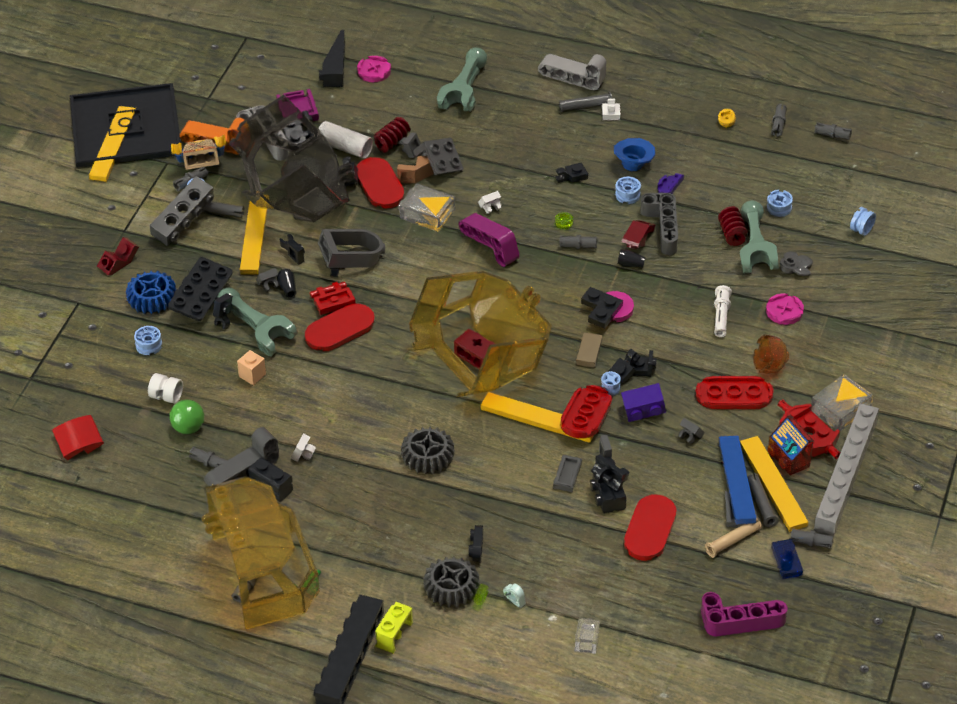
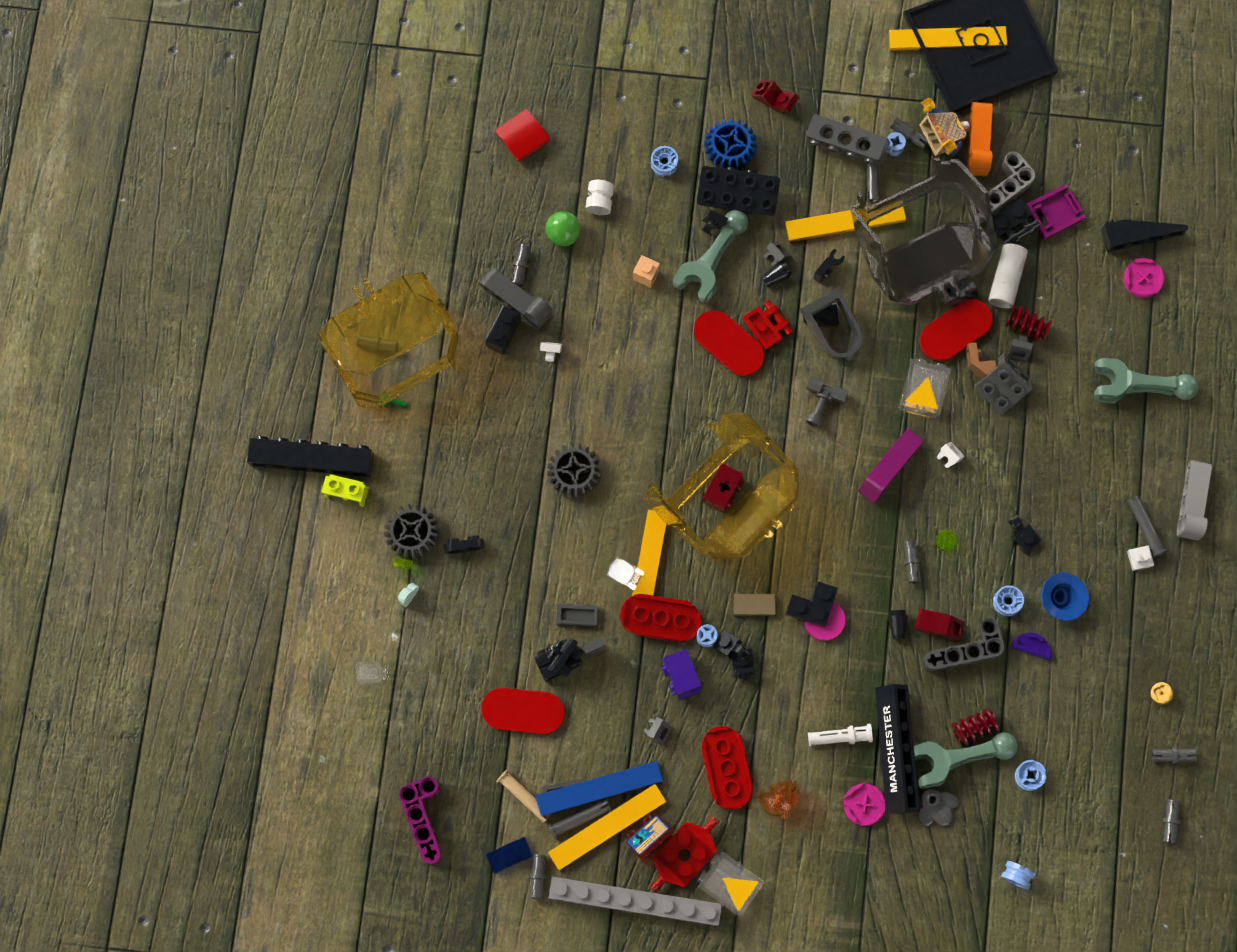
camera: 80 degrees right, 30 degrees up
none -> clear brick [607,557,644,590]
none -> dark grey bar [805,376,849,428]
none -> black brick [875,684,920,814]

